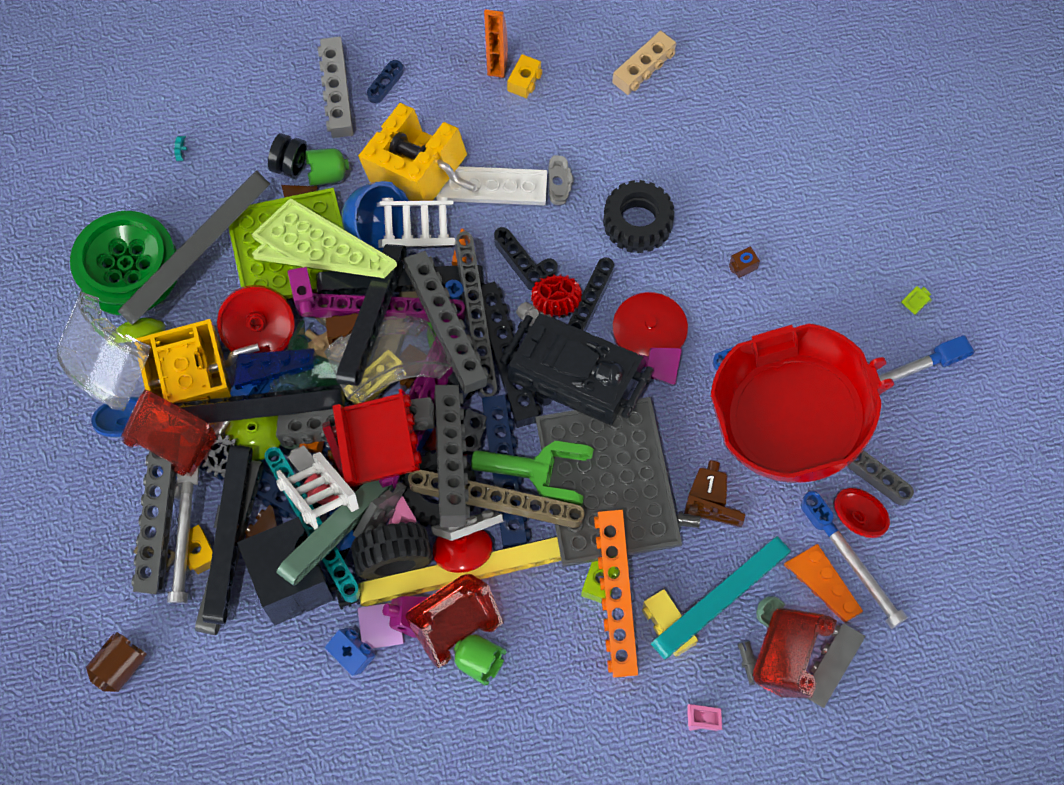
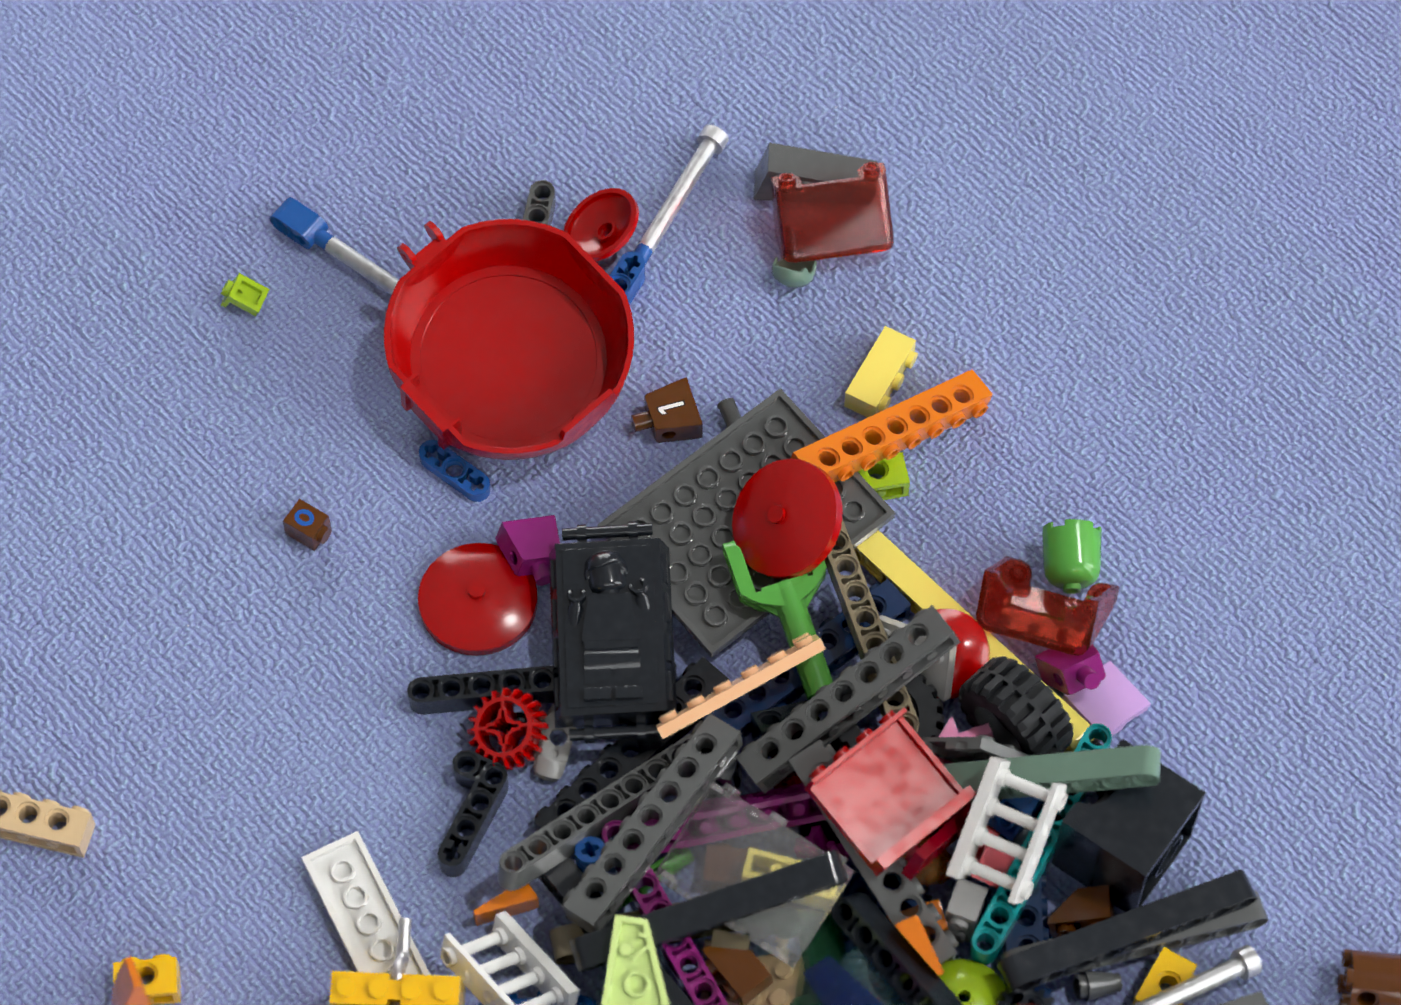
camera: 120 degrees left, 5 degrees down
blue brick [324,628,376,676] -> none
light grey piece [548,155,574,205] -> none
black tyre [603,180,674,253] -> none
teal beam [651,536,791,660] -> none
reddish brown wing [684,495,745,527] -> none
bright pink slope [687,704,722,731] -> none
dark grey pin [738,641,762,685] -> none
orange wing [784,544,863,623] -> none
none -> light nougat wing [656,632,826,739]
none -> red dish [732,458,843,579]
none -> orange slope [895,915,945,977]

